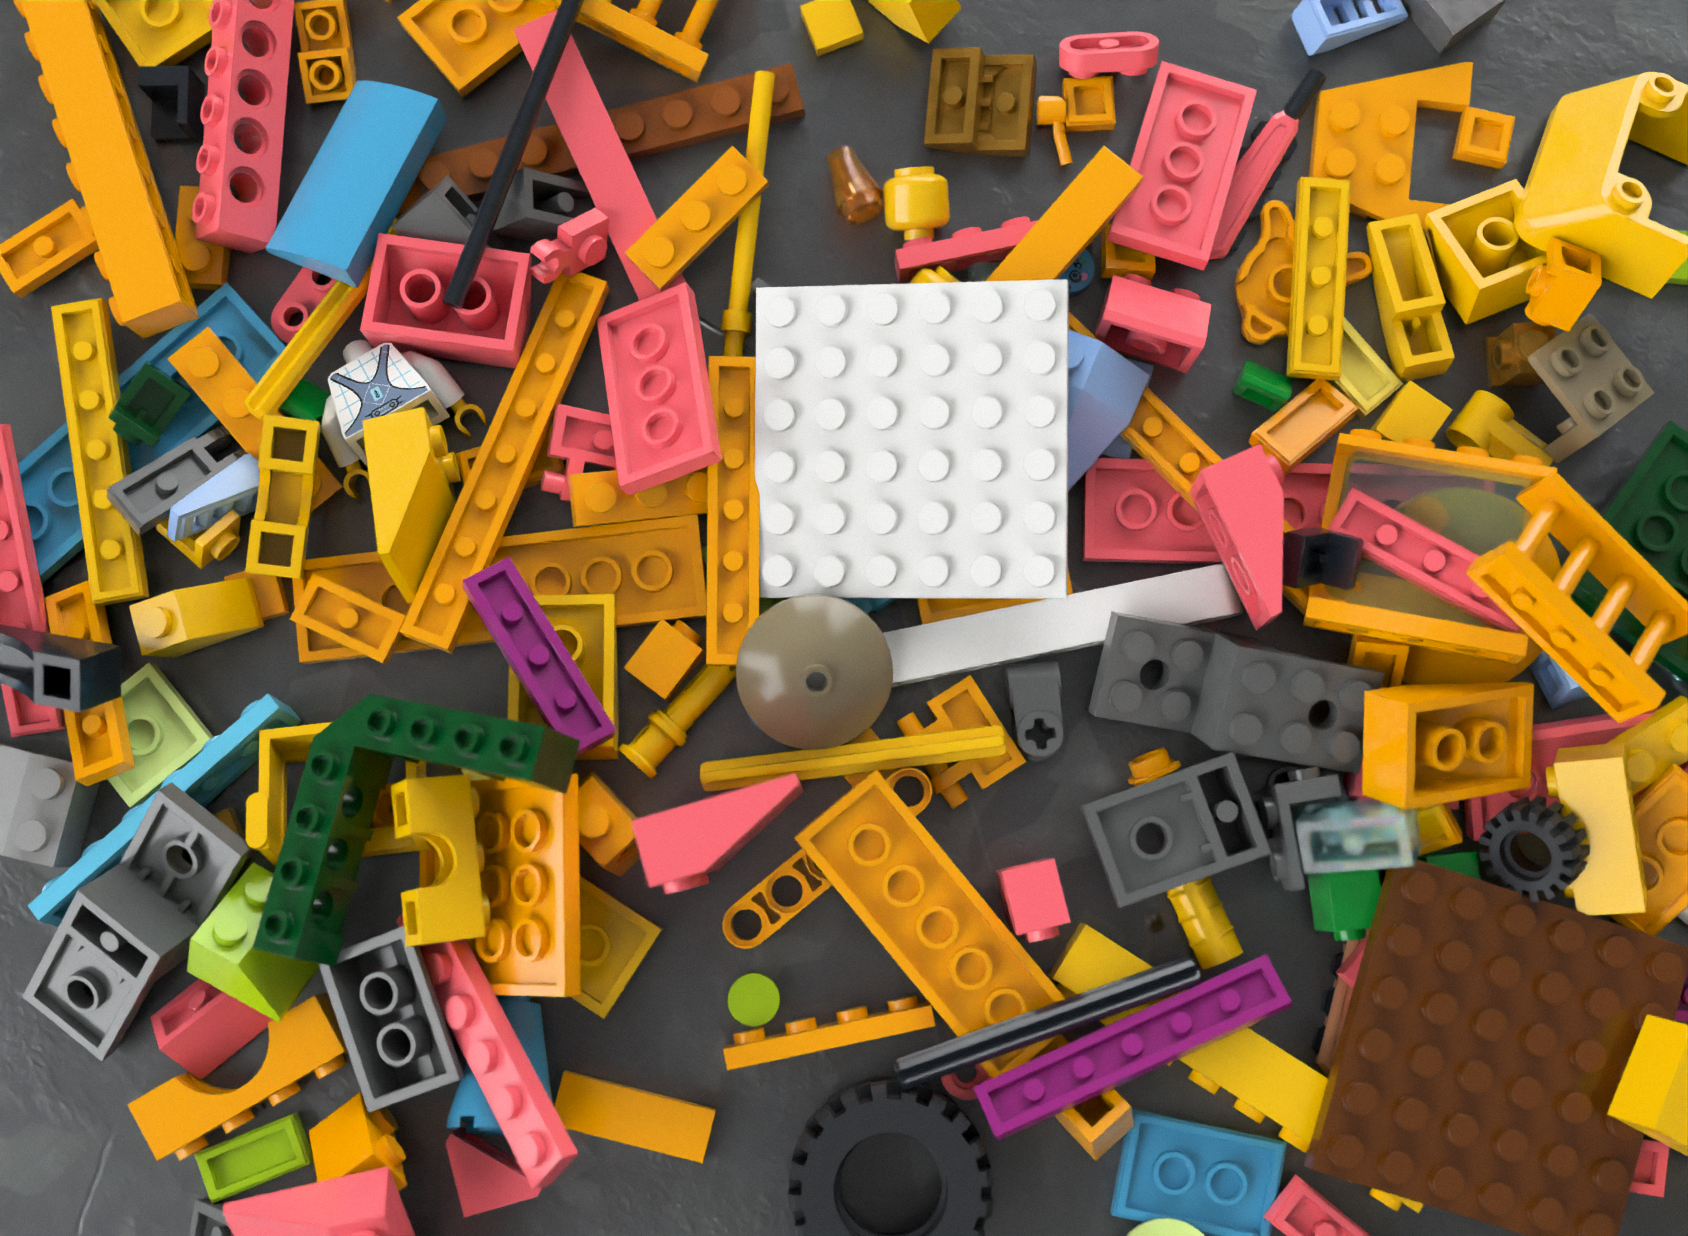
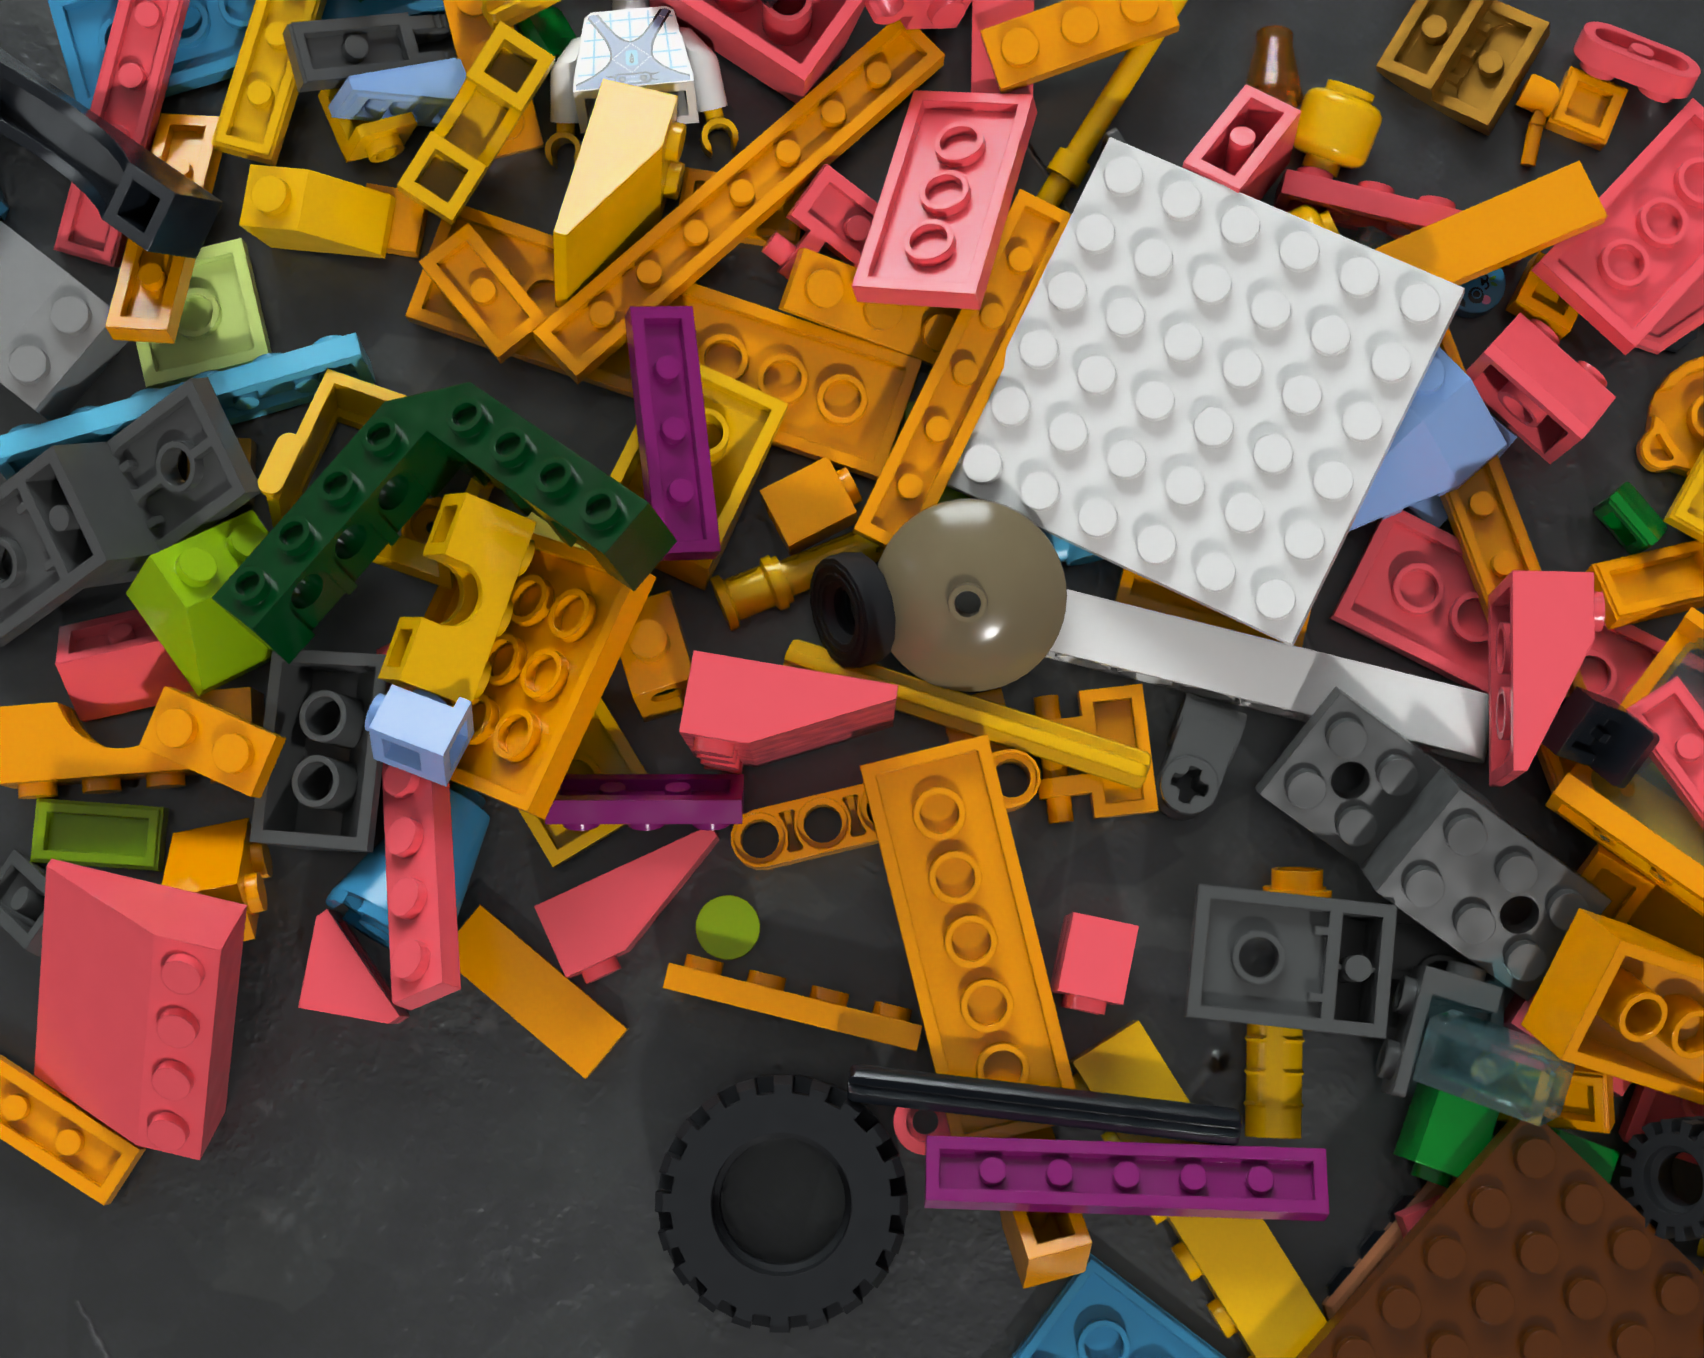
camera: 25 degrees right, 0 degrees up
none -> light orange plate [139,686,286,798]
none -> light blue brick [365,684,474,787]
none -> coral slope [534,830,720,984]
none -> magenta plate [545,774,745,831]
none -> black tyre [810,552,896,668]
none -> coral slope [1182,84,1301,200]

